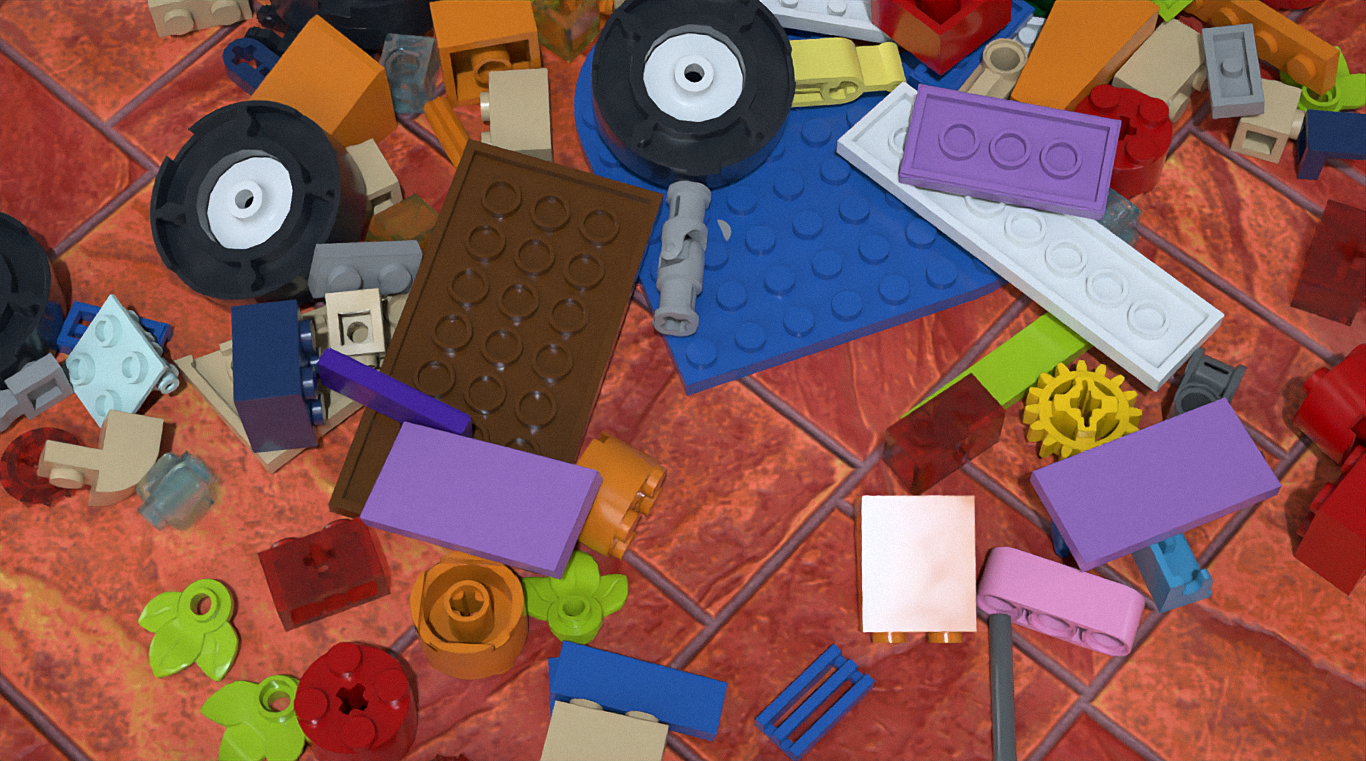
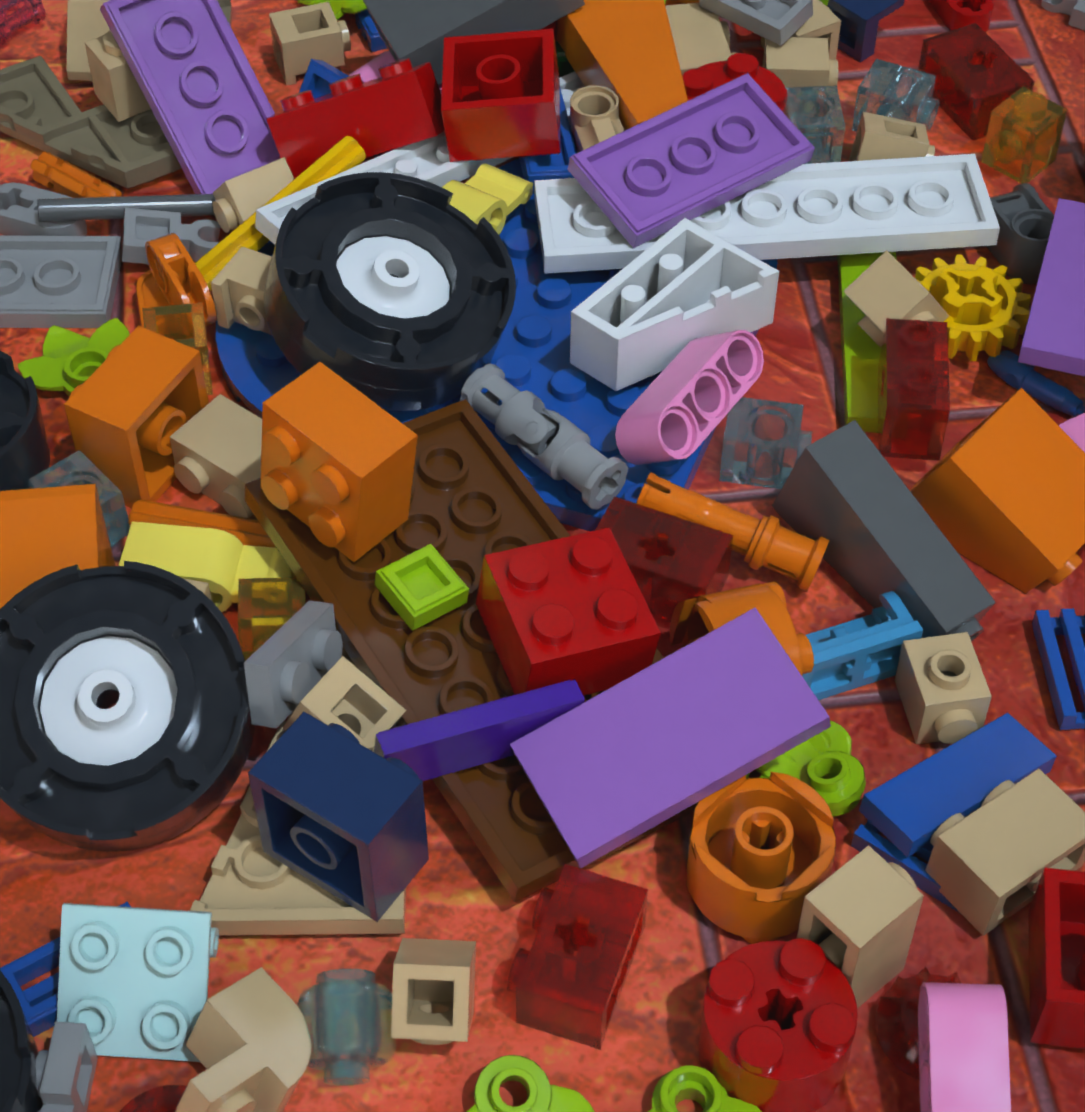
camera: 50 degrees left, 10 degrees down
none -> light yellow piece [118,521,295,612]
none -> orange brick [260,362,418,562]
none -> lime tile [375,544,469,631]
none -> tan brick [391,938,476,1045]
none -> red brick [476,527,661,696]
none -> white wedge [570,218,779,391]
none -> clear red brick [596,496,733,622]
none -> bright pink beam [615,330,764,465]
none -> orange pin [635,472,830,592]
none -> clear light blue brick [719,397,813,489]
none -> tan brick [762,37,838,113]
none -> dark grey slope [772,420,996,642]
none -> clear light blue brick [786,86,845,164]
none -> tan brick [797,845,924,1008]
none -> dark azure hinge [803,591,923,700]
none -> tan brick [843,250,949,357]
none -> tan brick [849,112,935,161]
none -> clear light blue brick [852,58,939,132]
none -> tan brick [895,632,992,745]
none -> clear yellow brick [981,86,1068,184]

